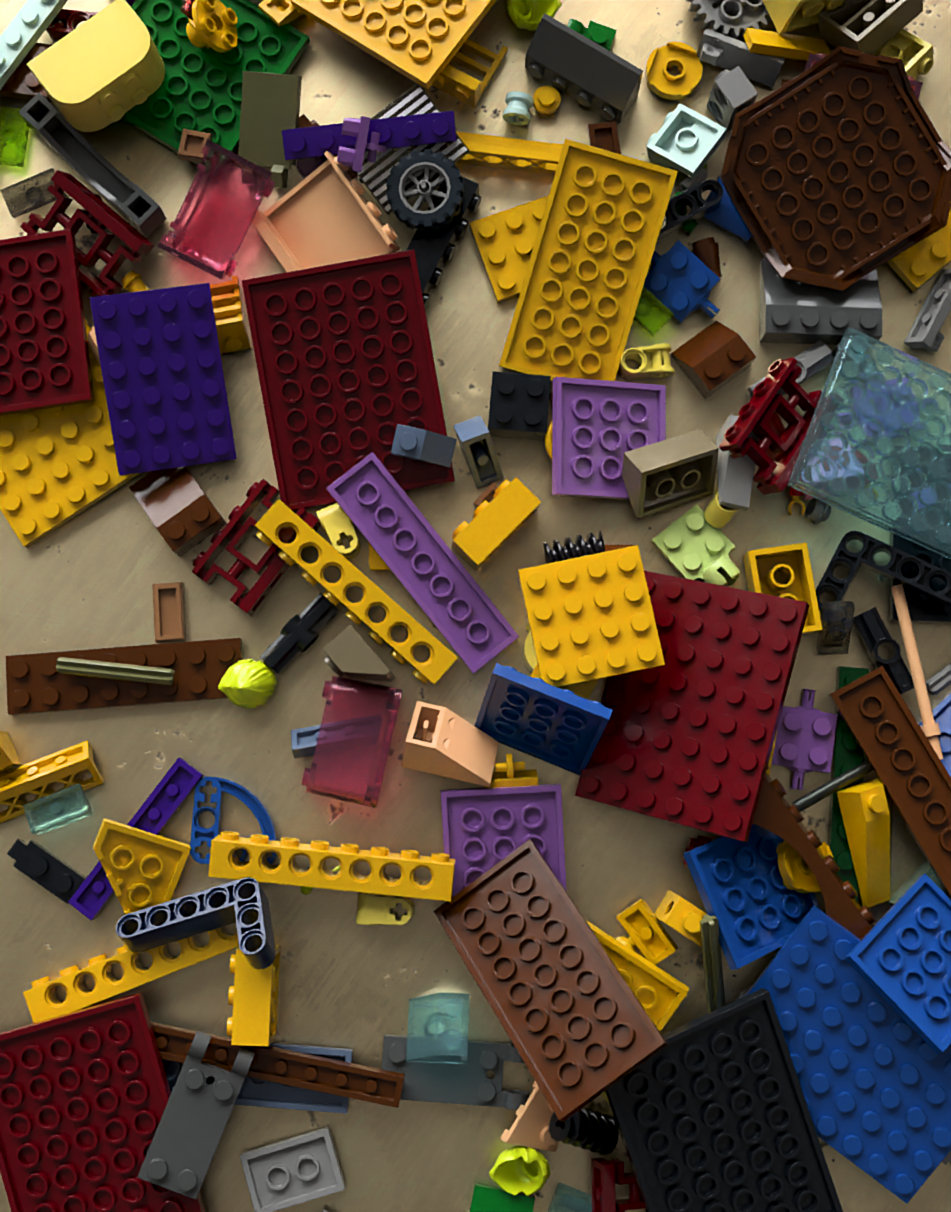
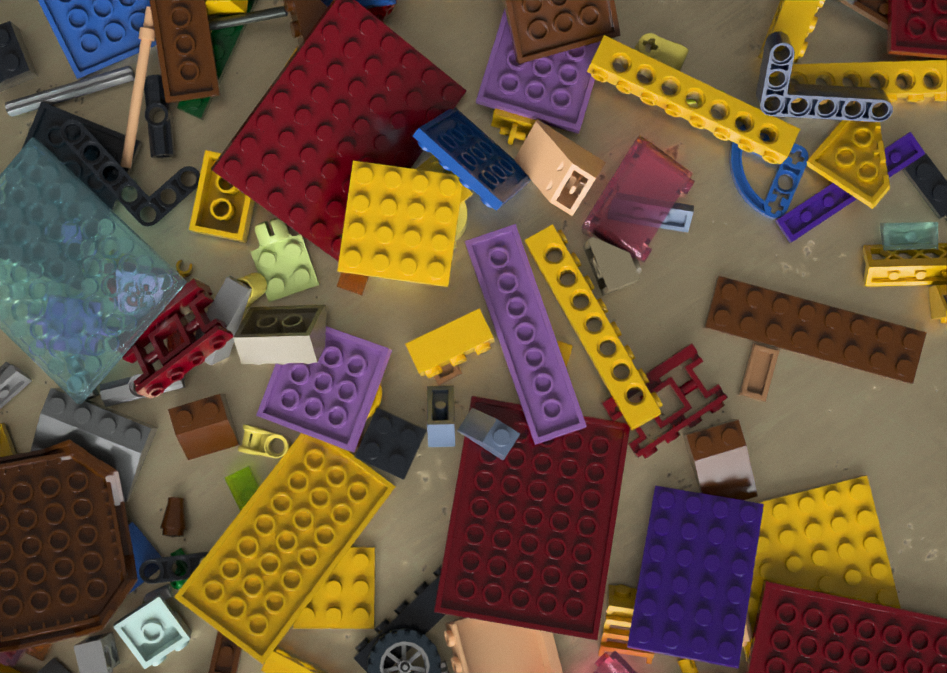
camera: 155 degrees left, 5 degrees up
olive axle [56,657,175,685] -> none
neon yellow hair [218,659,277,709] -> none
black piece [260,593,340,674] -> none
light yellow piece [316,503,361,560] -> none
black piece [543,531,605,564] -> none
blue plate [643,240,721,323] -> none
medium lavender plate [772,689,838,790] -> none
light grey plate [805,497,831,524] -> none
clear smoke plate [817,601,855,655] -> none

